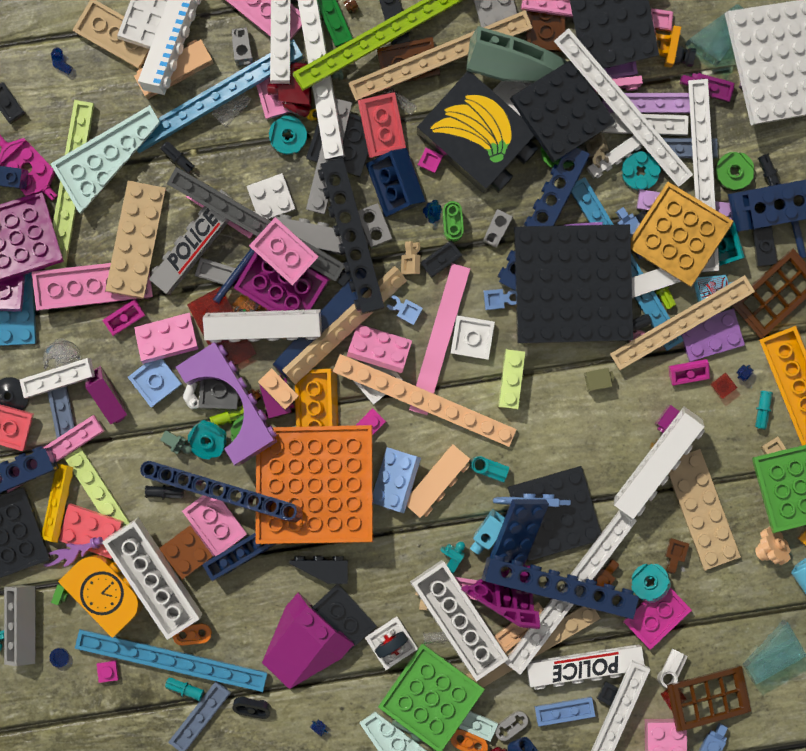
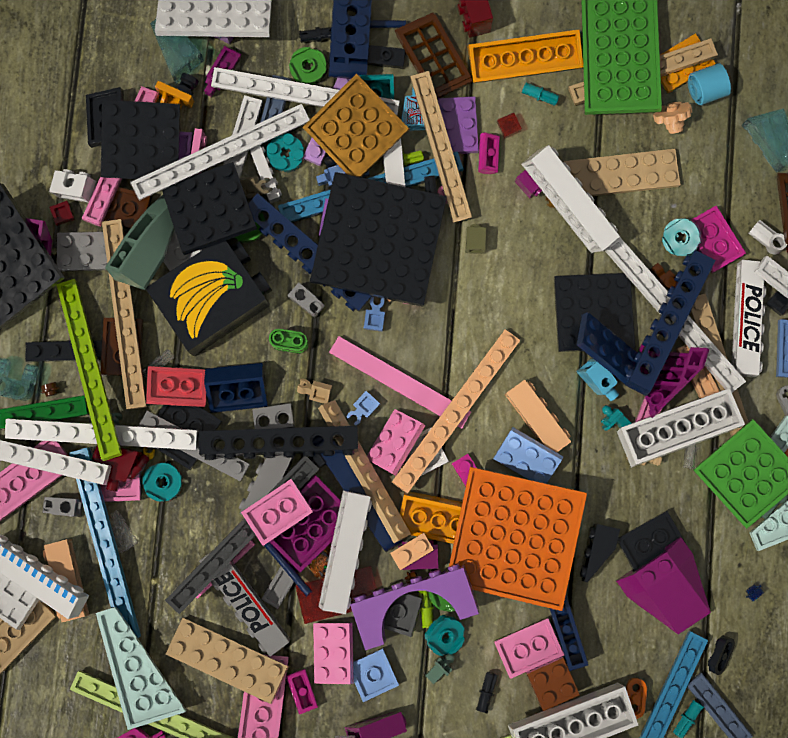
camera: 75 degrees left, 5 degrees down
clear blue arm [51,47,73,75] -> none
dark blue beam [140,461,303,522] -> none
black axle [160,141,195,174] -> none
white arm [183,383,199,409] -> none
white plate [246,173,296,220] -> none
white plate [365,616,418,670] -> none
dark pink plate [418,148,443,174] -> none
black plate [420,240,462,278] -> none
plant [423,200,442,224] -> none
white plate [450,316,495,360] -> none
teal piece [470,456,509,483] -> none
medium blue plate [493,494,571,507] -> none
yellowish green brick [498,349,525,410] -> none
lavender plate [602,93,690,113] -> none
reddish brown plate [665,538,689,573] -> none
clear blue plate [737,364,754,382] -> none

